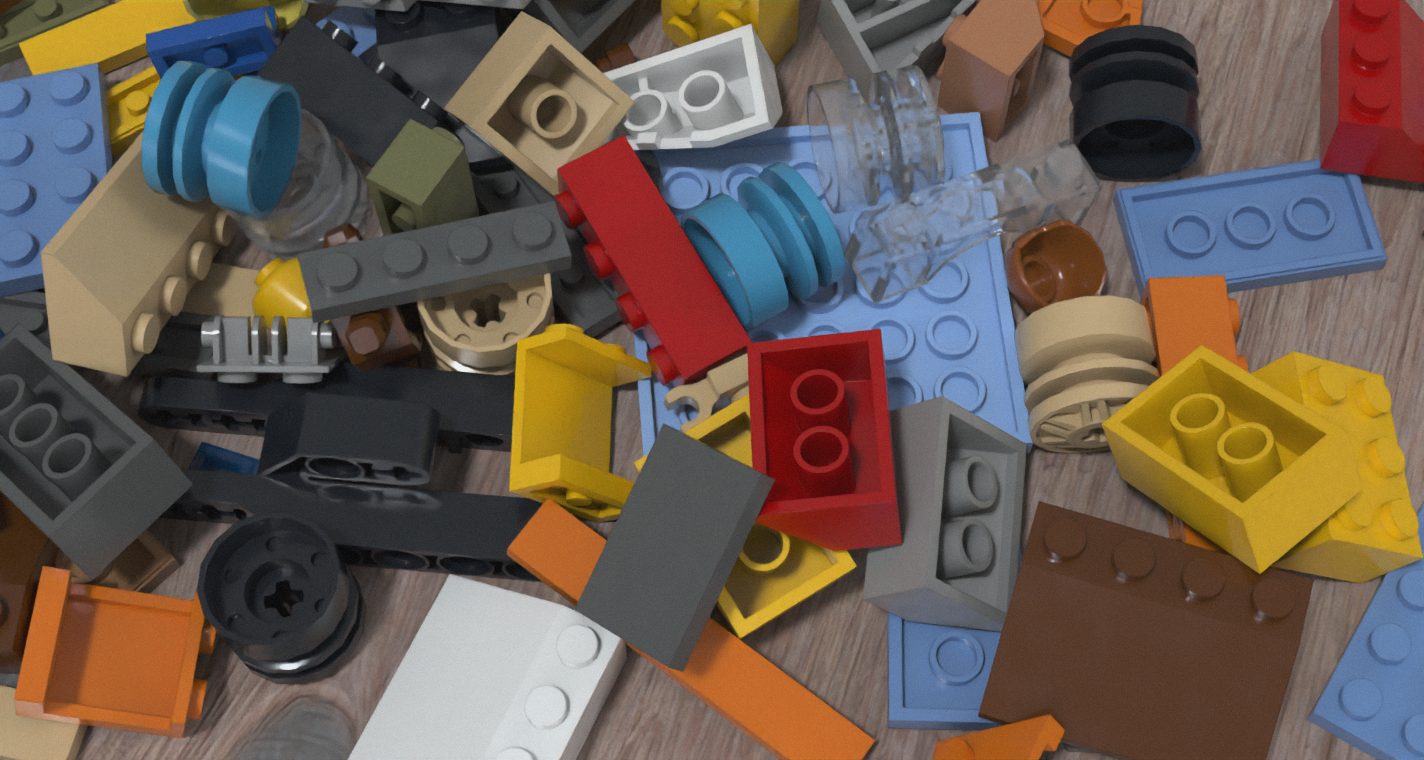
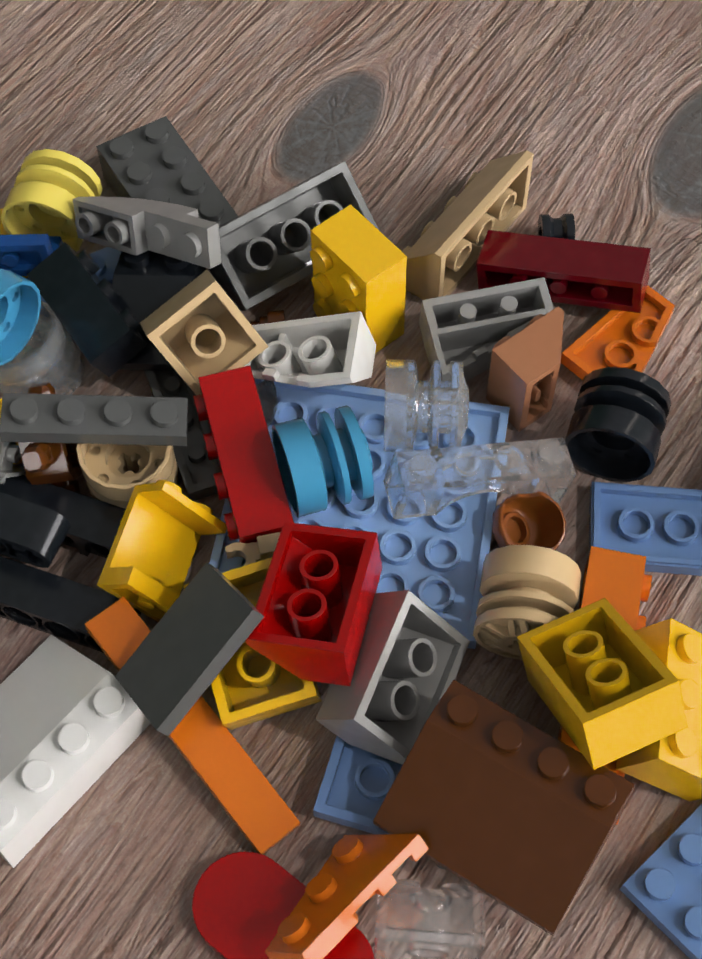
camera: 15 degrees right, 5 degrees down
olive brick [366,119,480,236] -> none

